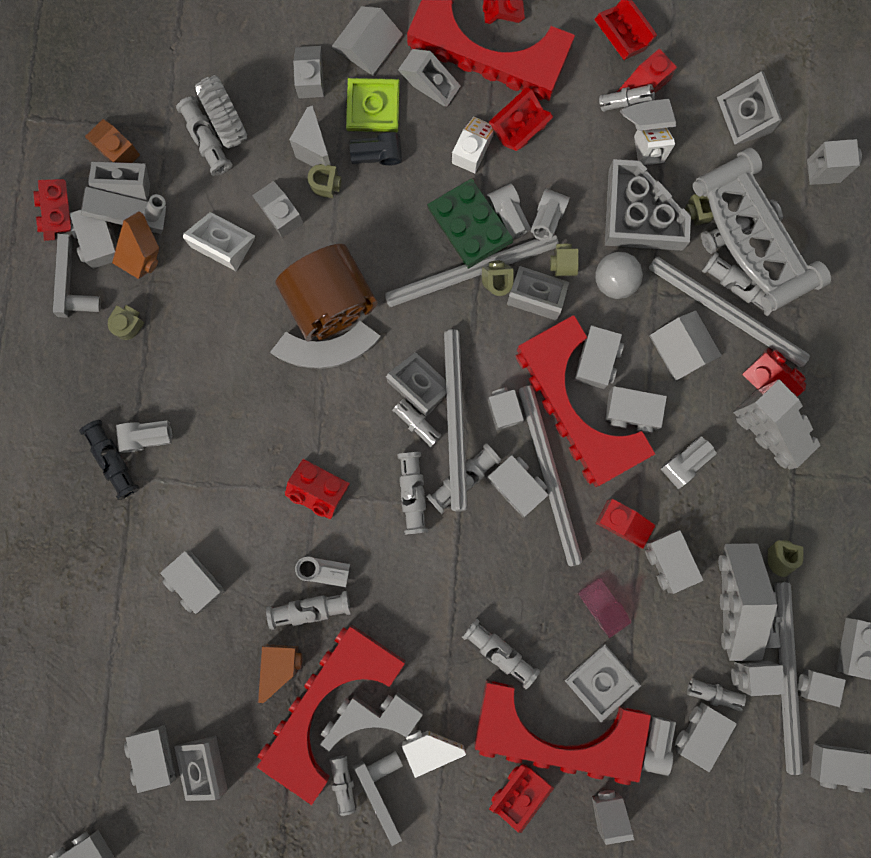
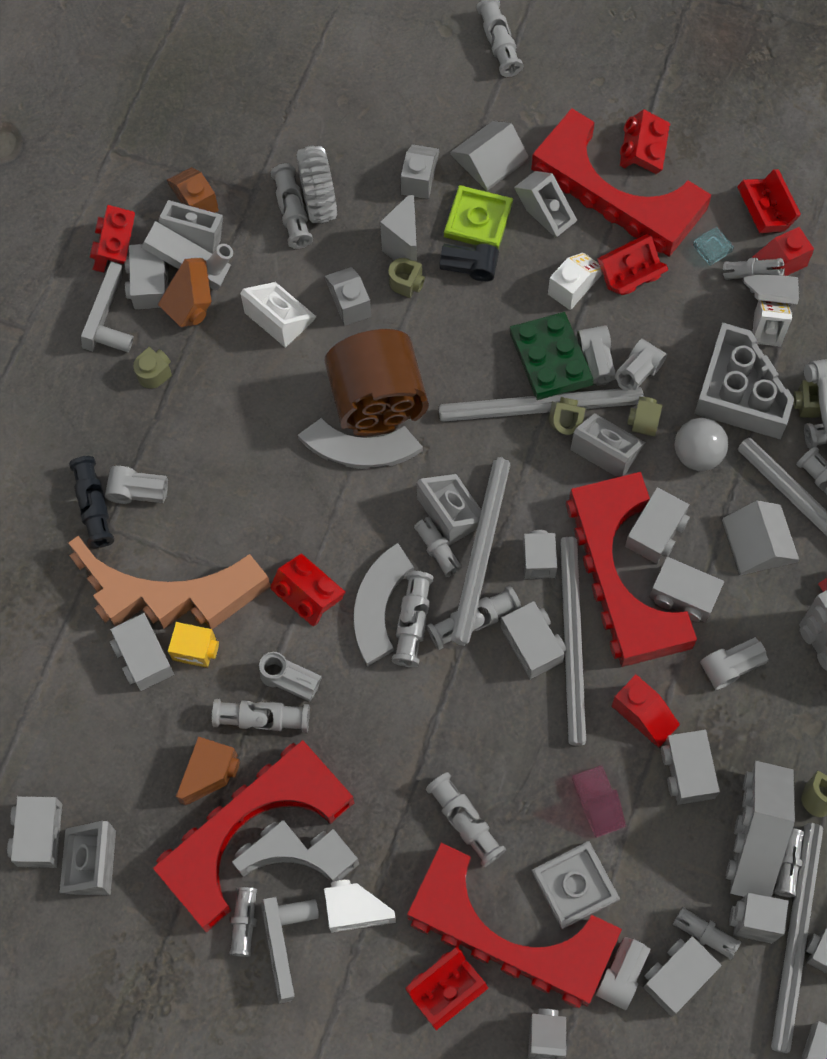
camera: 15 degrees right, 15 degrees down
none -> nougat arch [69,536,270,629]
none -> yellow brick [168,622,219,668]
none -> light grey tile [354,543,414,667]
none -> clear light blue tile [693,226,734,266]

